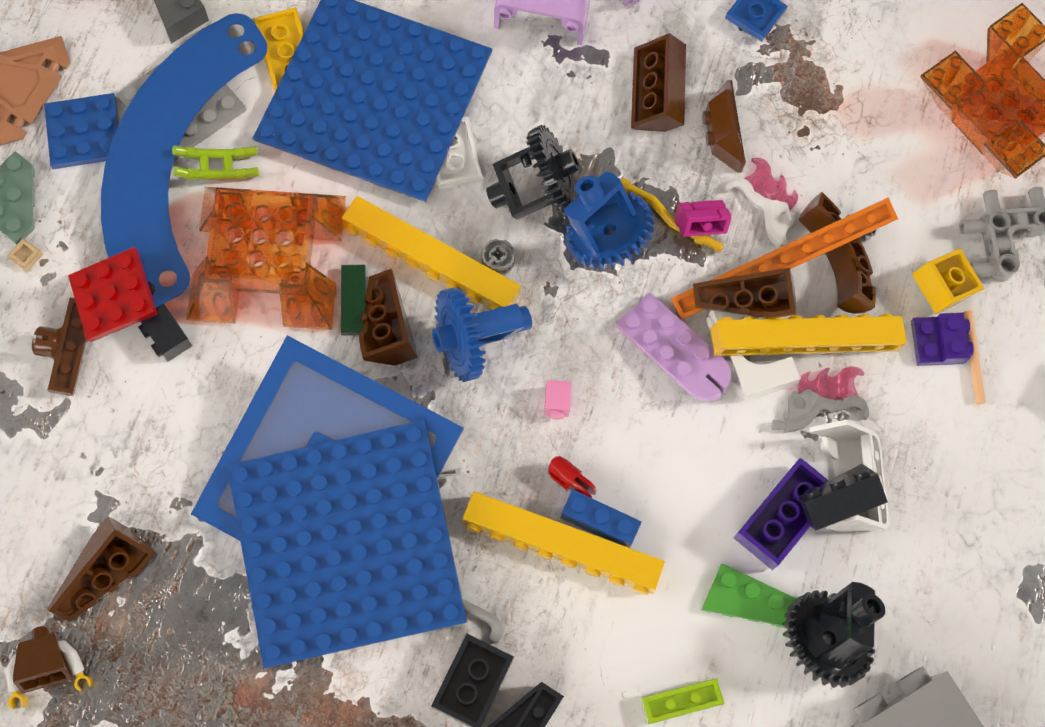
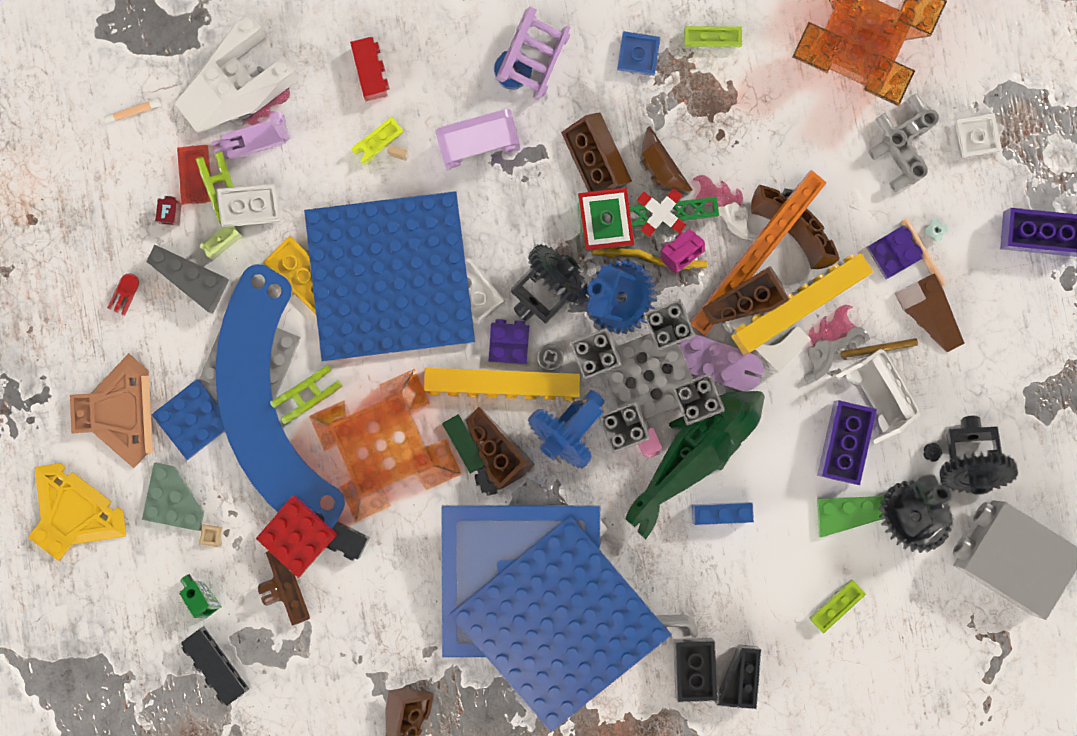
camera: 25 degrees left, 15 degrees up
yellow brick [462,491,665,595] -> none
red arm [548,456,597,498] -> none
black wedge [799,464,888,531] -> none
yellow slope [912,248,985,315] -> none
none -> light nougat bar [141,376,153,453]
none -> black bracket [474,468,500,496]
none -> dark purple plate [488,319,530,365]
none -> light grey slope [570,299,725,453]
none -> piece [578,188,719,251]
none -> dark green animal [625,391,765,540]
none -> lime plate [684,26,742,47]
none -> pearl gold bar [840,338,918,358]
none -> reddish brown wedge [894,273,965,352]
none -> black plate [923,443,942,462]
none -> light aqua plate [925,219,948,242]
none -> black piece [939,415,1018,495]

